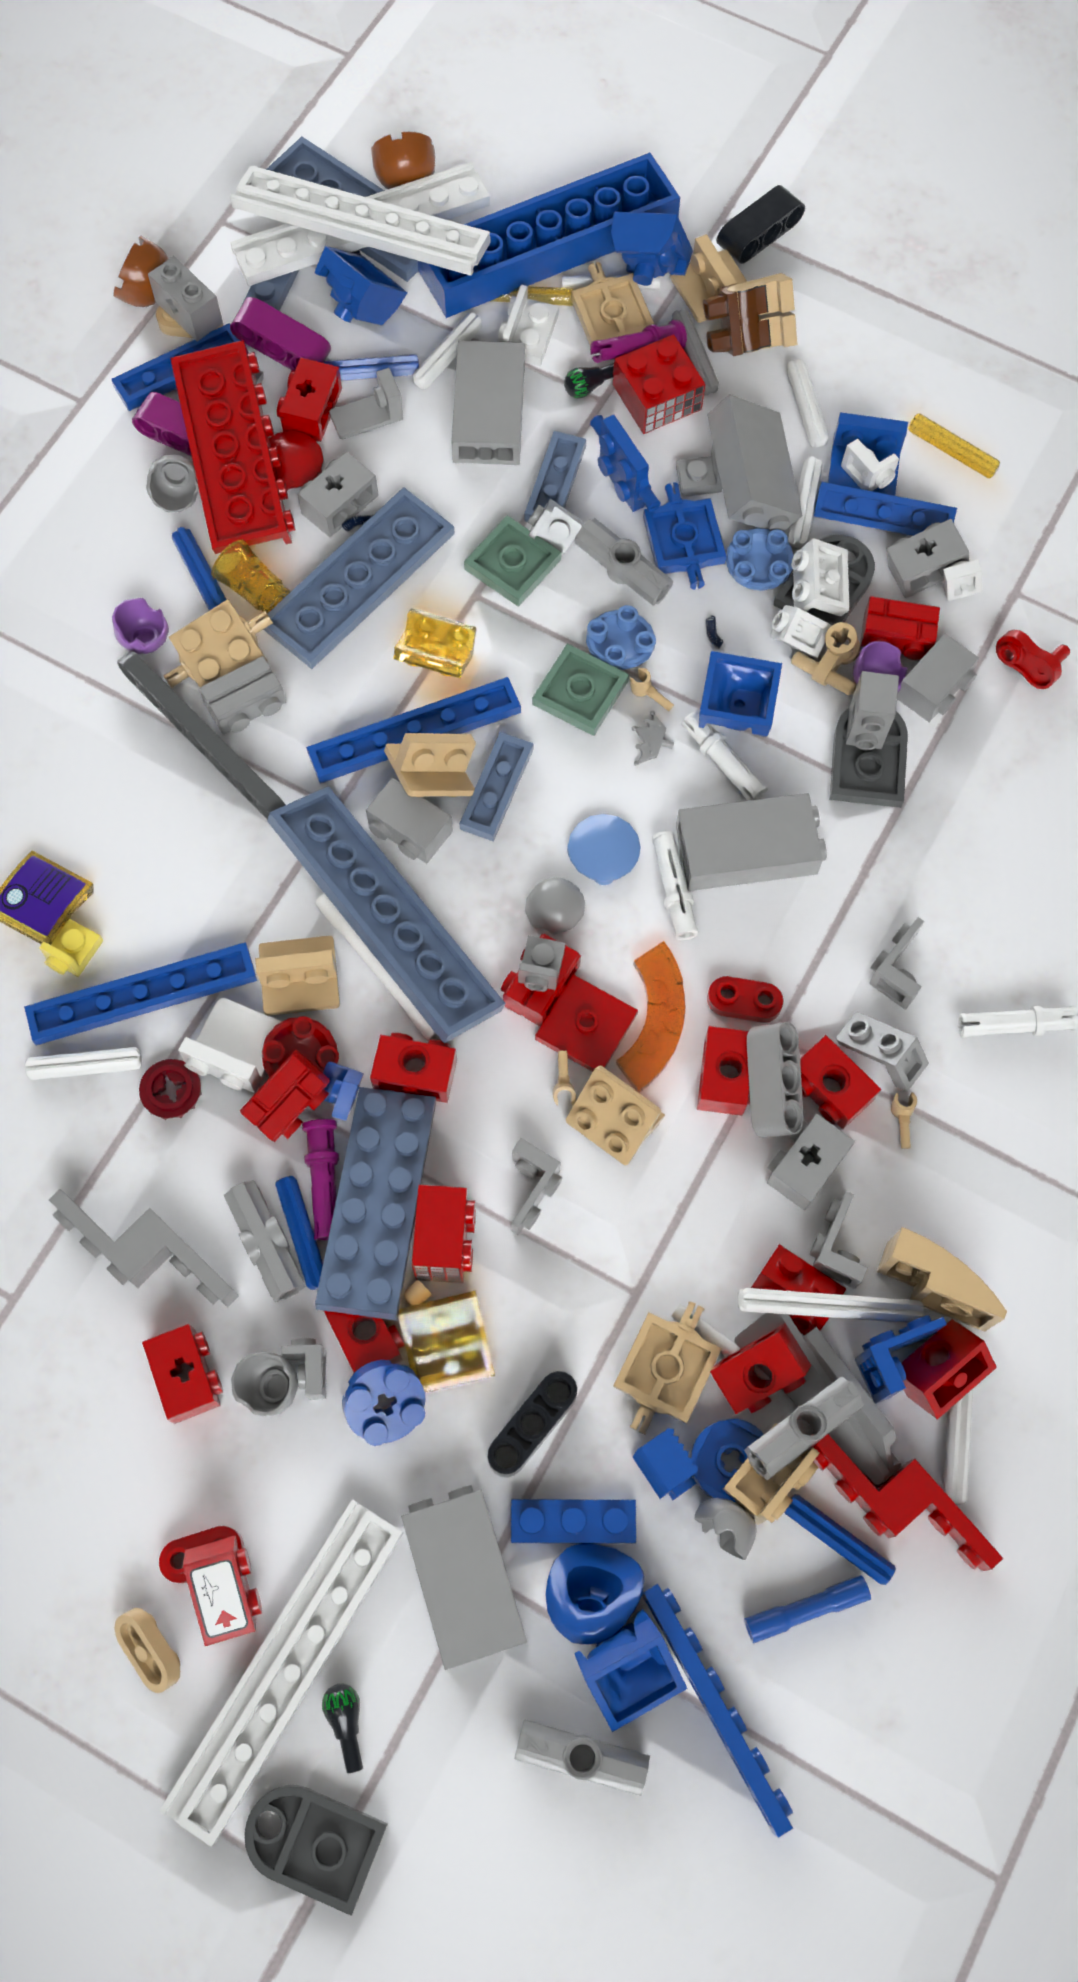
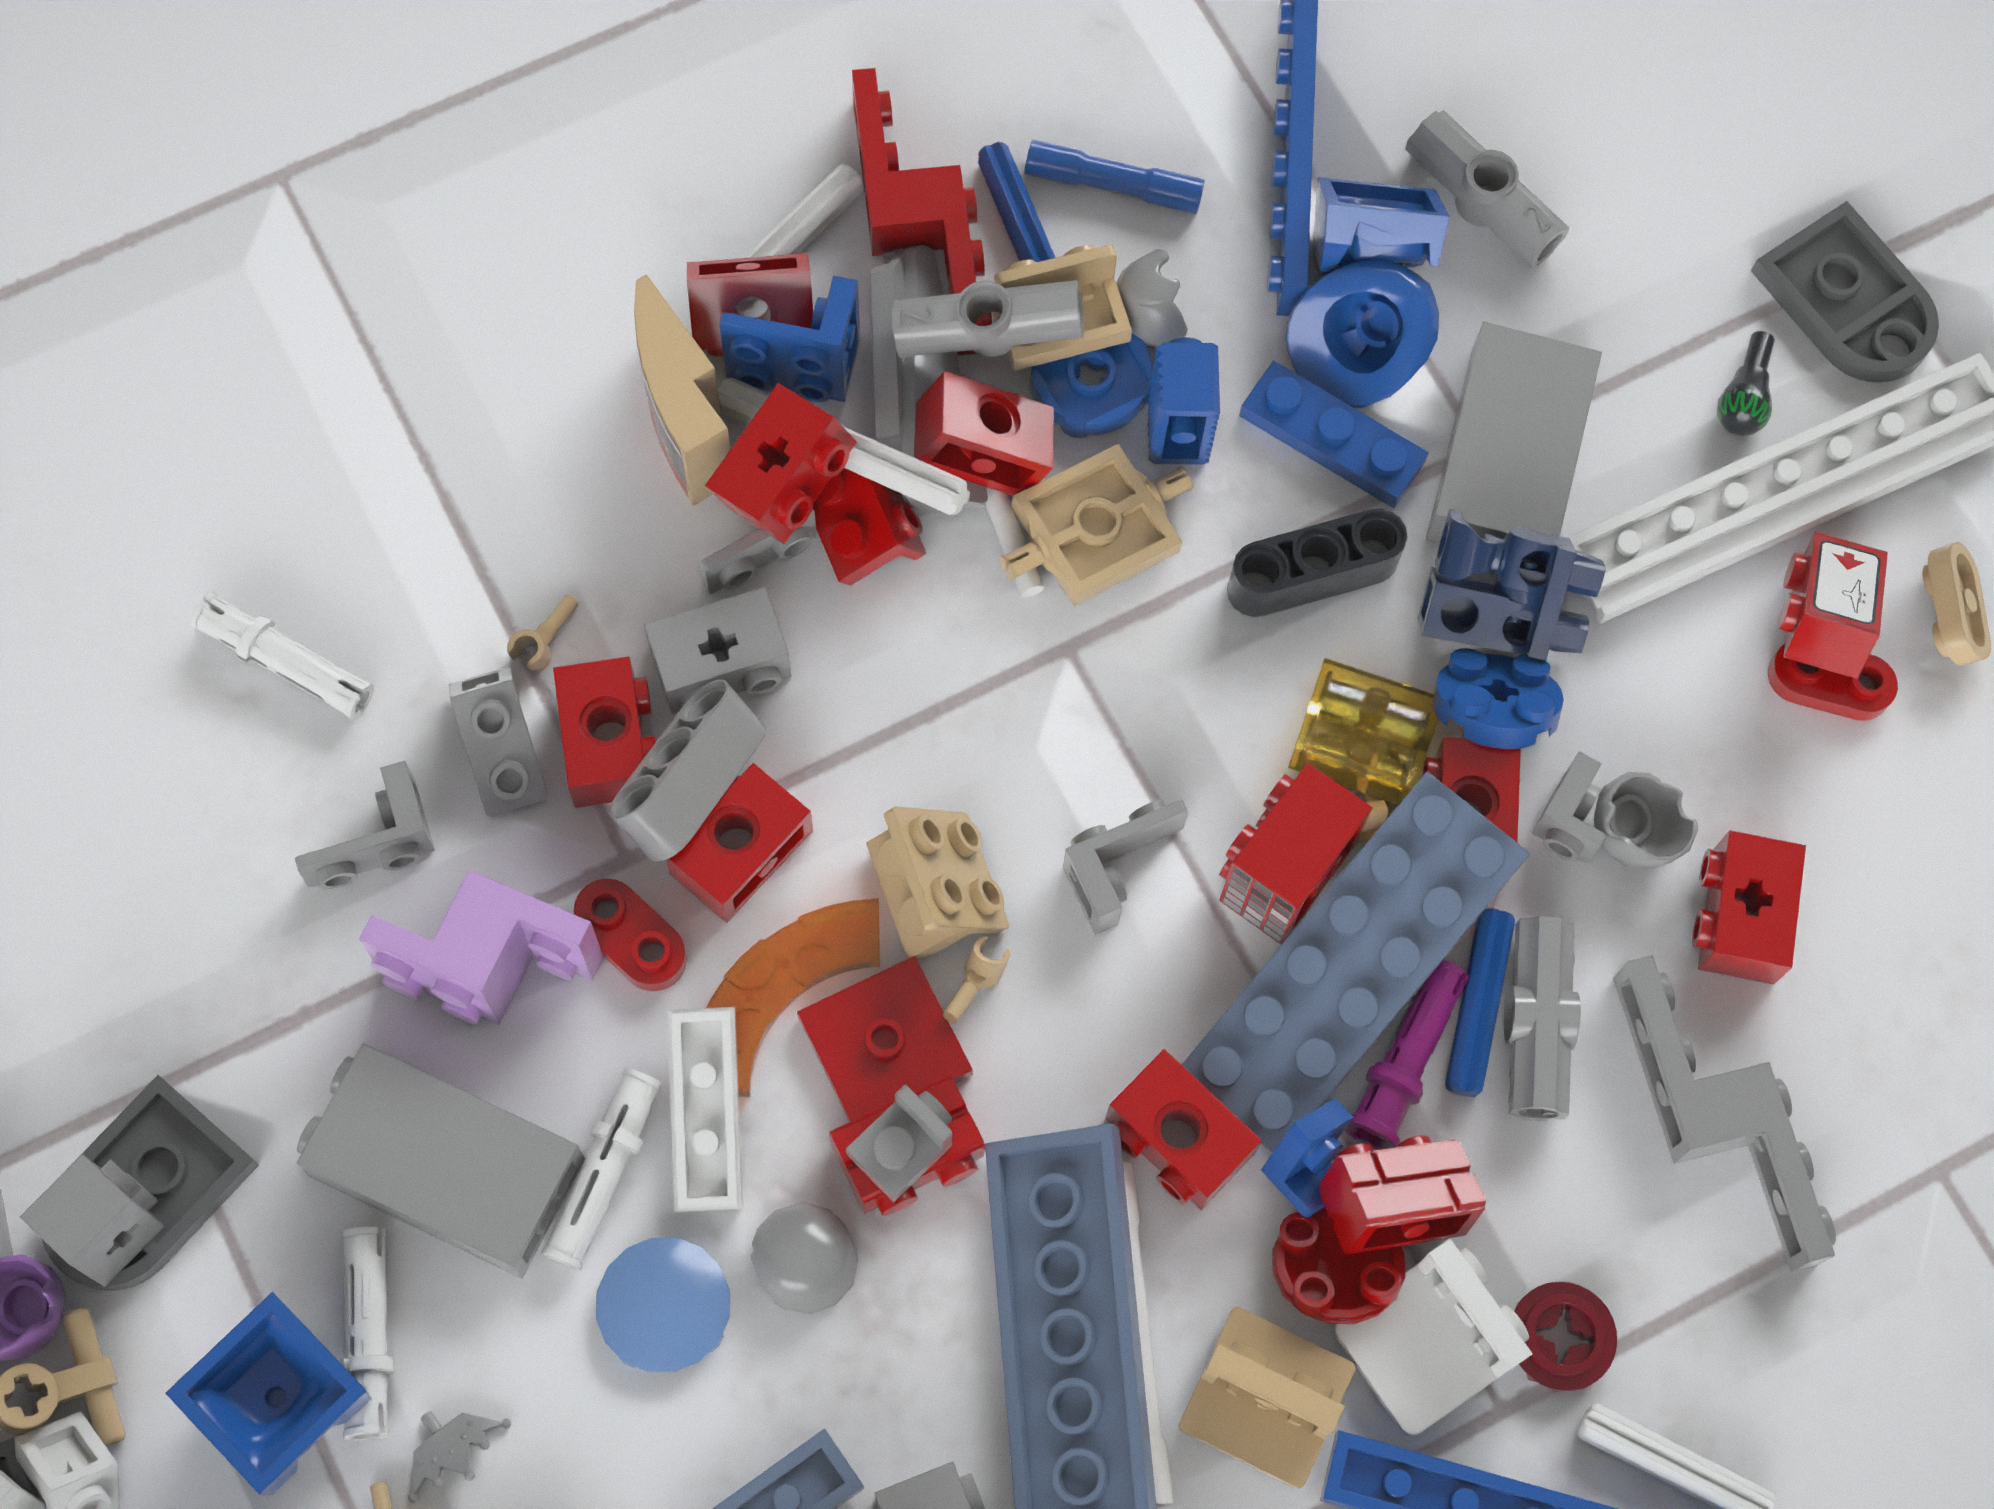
camera: 150 degrees left, 0 degrees up
none -> lavender bracket [359,870,604,1025]
none -> white tile [667,1007,743,1212]
none -> red brick [704,383,857,544]
none -> dark blue hips [1417,509,1606,661]

